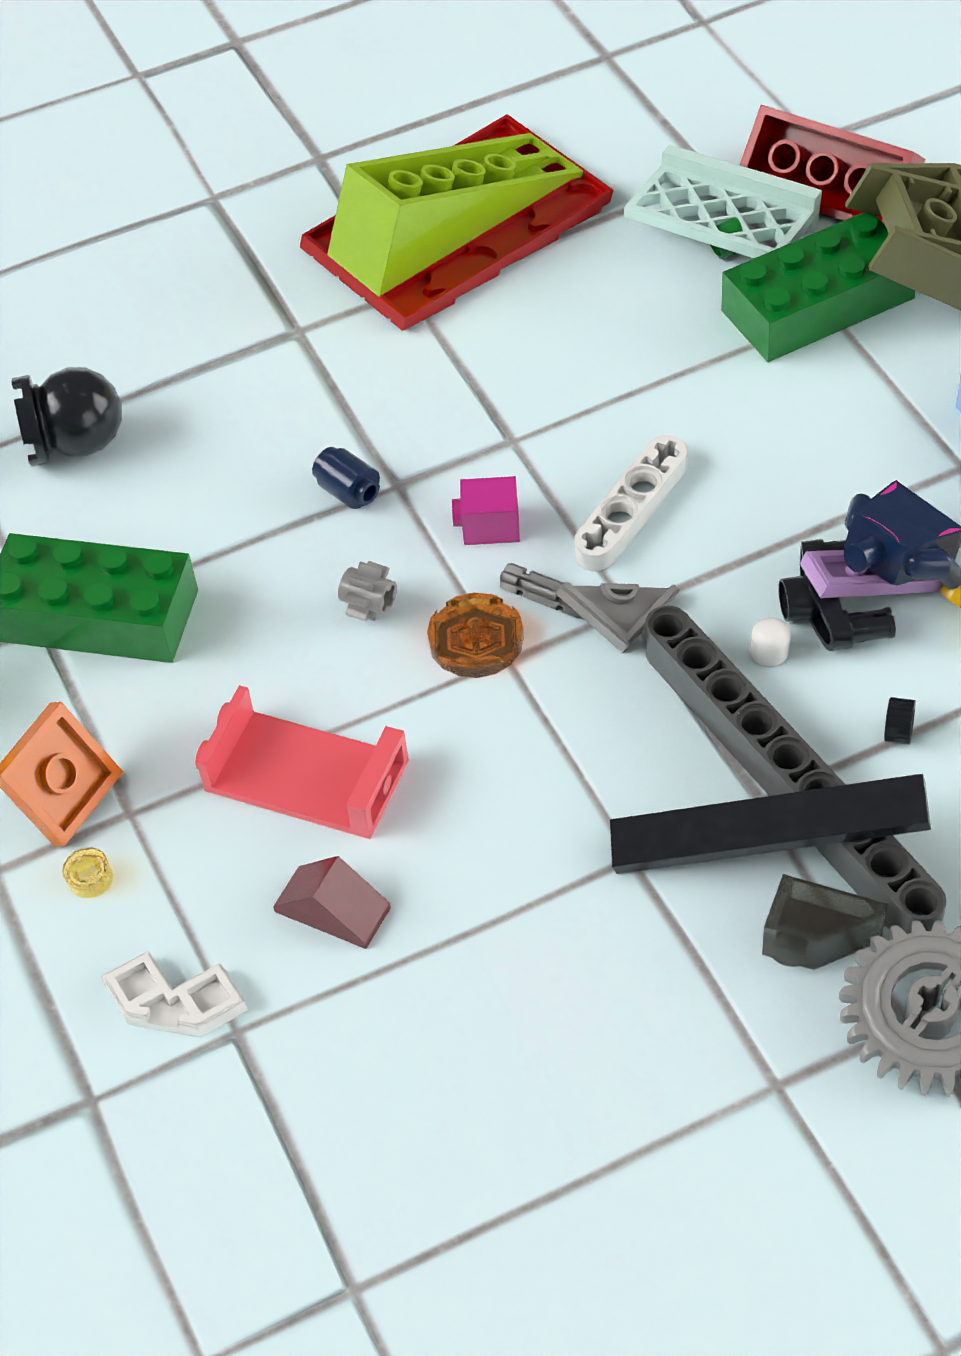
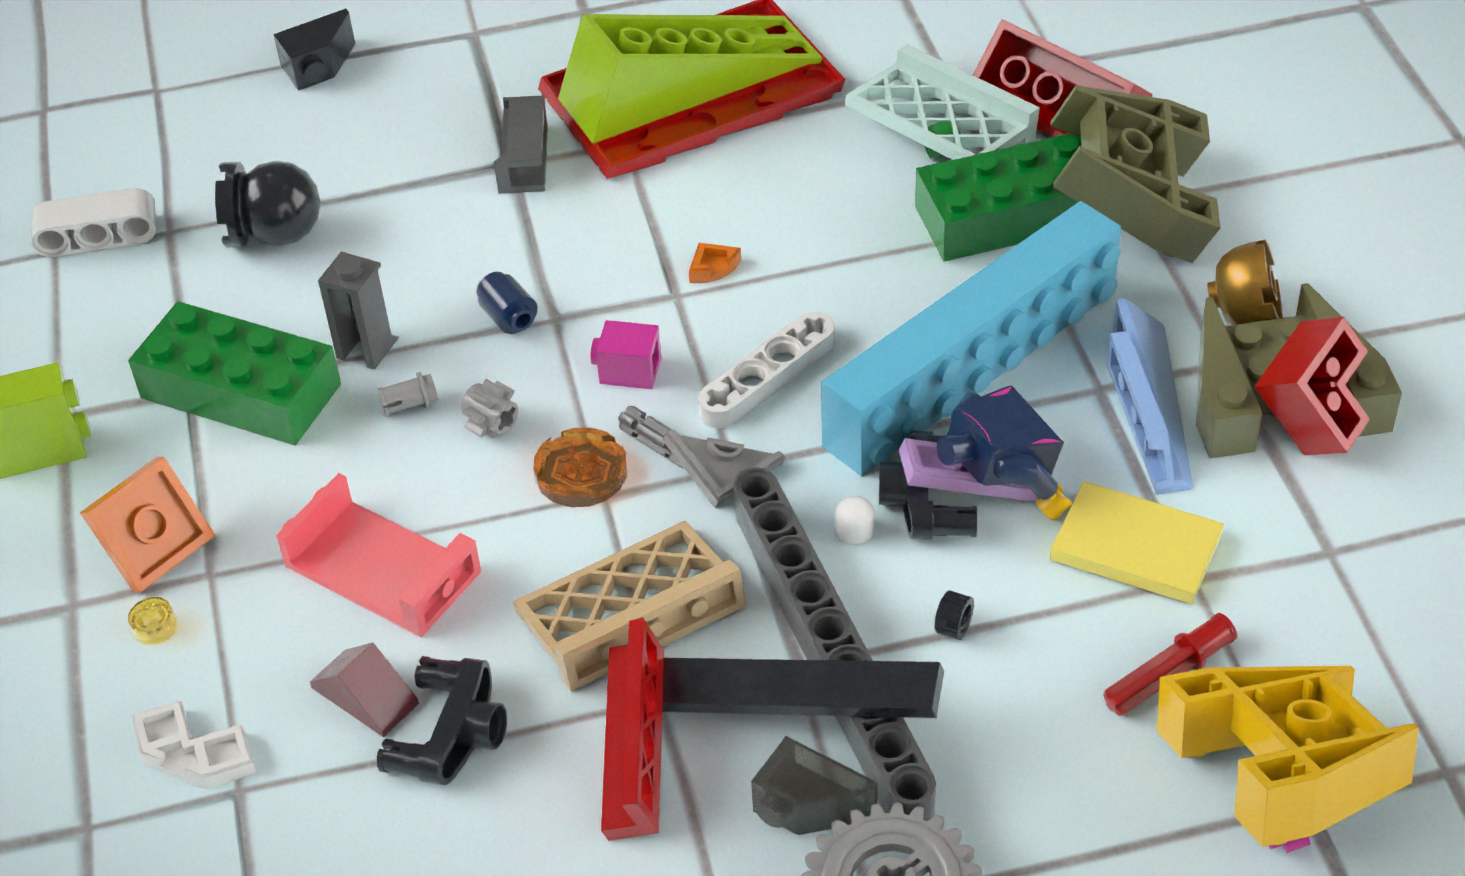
camera: 10 degrees right, 5 degrees down
none -> black slope [273,8,355,91]
none -> dark grey window [318,251,399,370]
none -> light grey pin [377,372,439,417]
none -> black connector [377,656,507,785]
none -> dark grey window [494,95,548,194]
none -> tan fence [513,521,746,692]
none -> red fence [601,618,664,841]
none -> orange tile [689,243,741,283]
none -> medium azure brick [821,201,1121,477]

